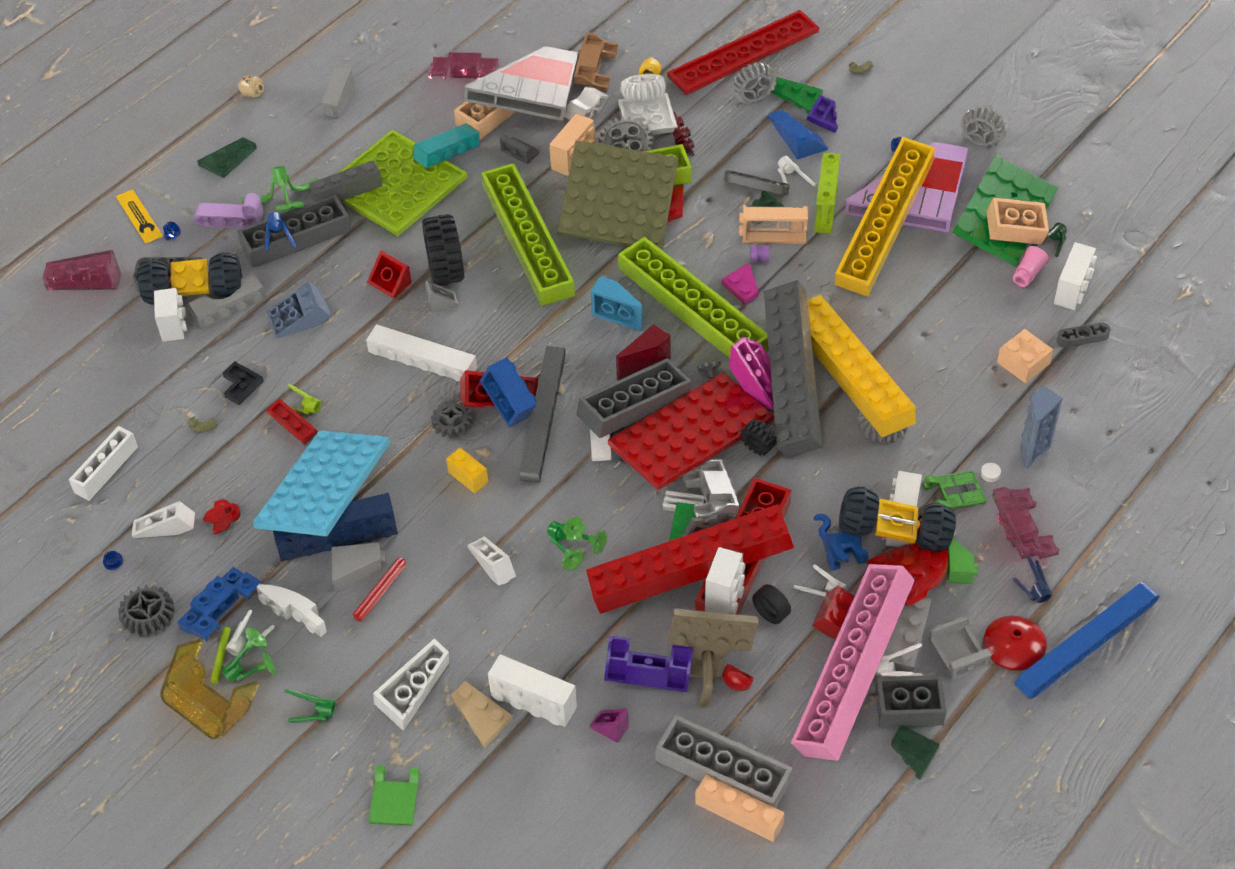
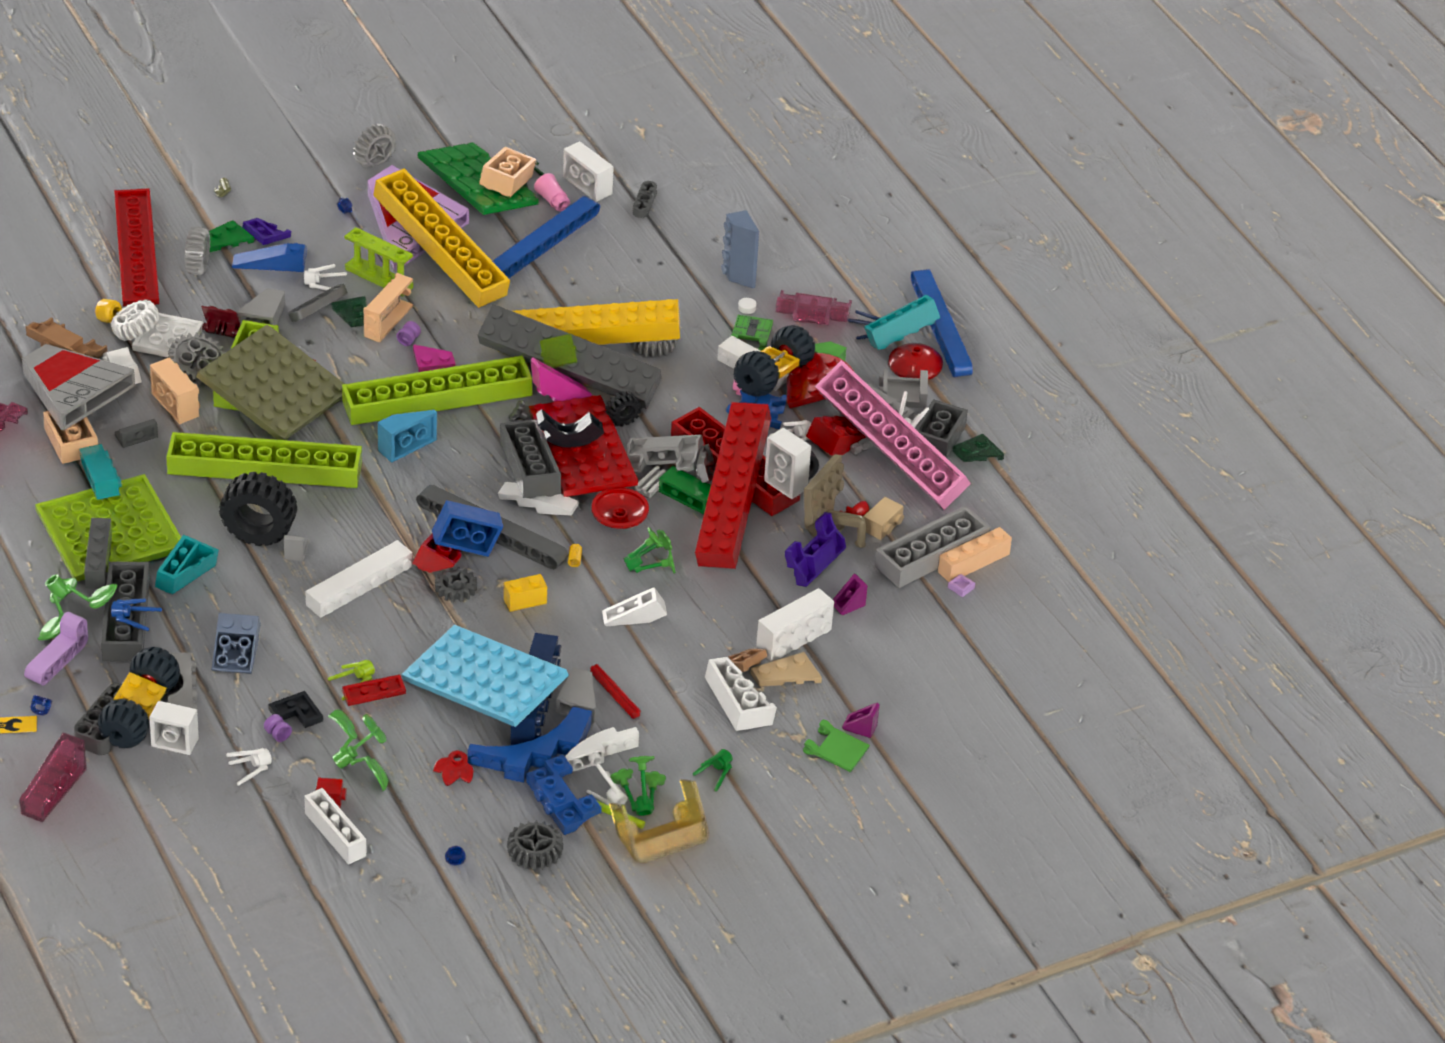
camera: 70 degrees left, 10 degrees down
white slope [132,501,195,538] -> none
olive arm [188,417,217,433] -> none
red slope [367,250,412,298] -> none
dark red slope [616,324,671,381] -> none
light nougat brick [997,329,1053,384] -> none
none -> teal wedge [155,534,219,595]
none -> white plant [226,748,272,786]
none -> light grey slope [238,288,285,325]
none -> medium lavender wheel [264,714,292,742]
none -> red brick [316,777,347,809]
none -> bright green plant [328,709,388,792]
none -> blue arch [468,707,592,783]
none -> blue beam [492,196,600,278]
none -> black arch [536,409,604,448]
none -> clear neon green piece [540,334,577,368]
none -> yellow piece [568,544,582,567]
none -> red dish [591,487,649,529]
none -> medium nougat wing [728,649,768,672]
none -> magenta slope [842,702,880,738]
none -> tan brick [863,497,904,540]
none -> teal brick [864,295,940,350]
none -> lavender tile [948,574,975,597]

